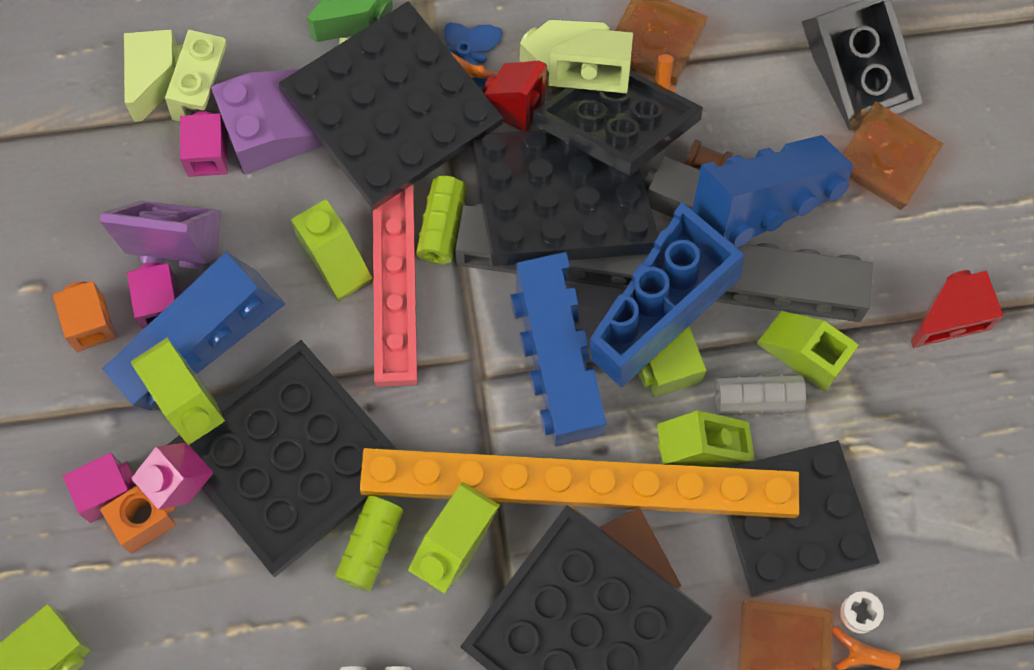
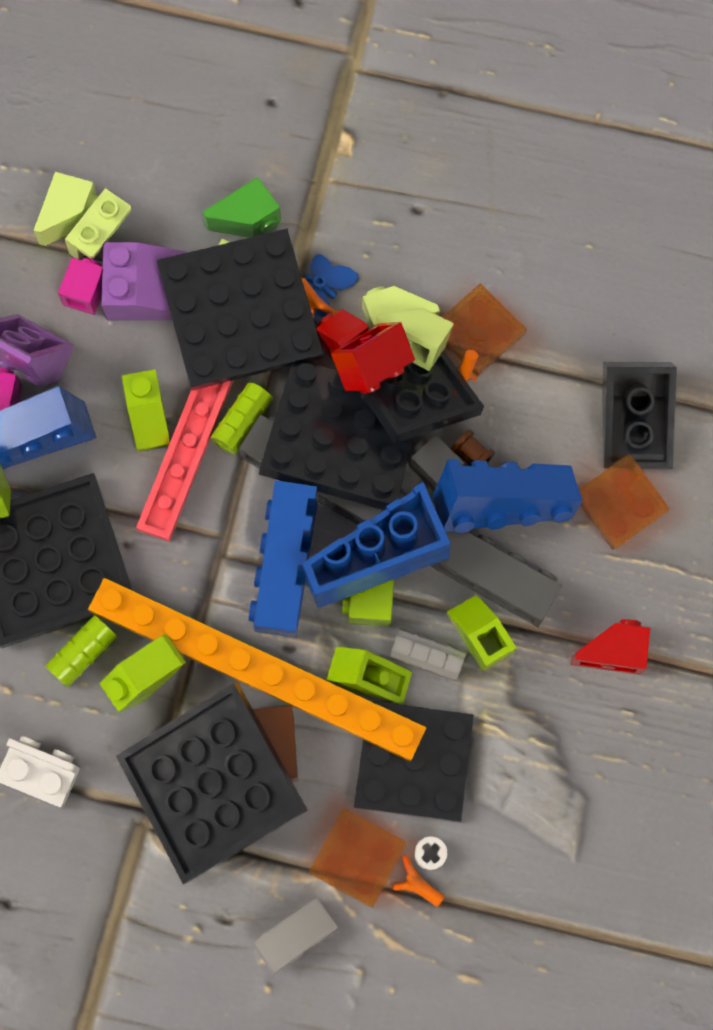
camera: 20 degrees right, 5 degrees up
none -> red brick [331,322,416,394]

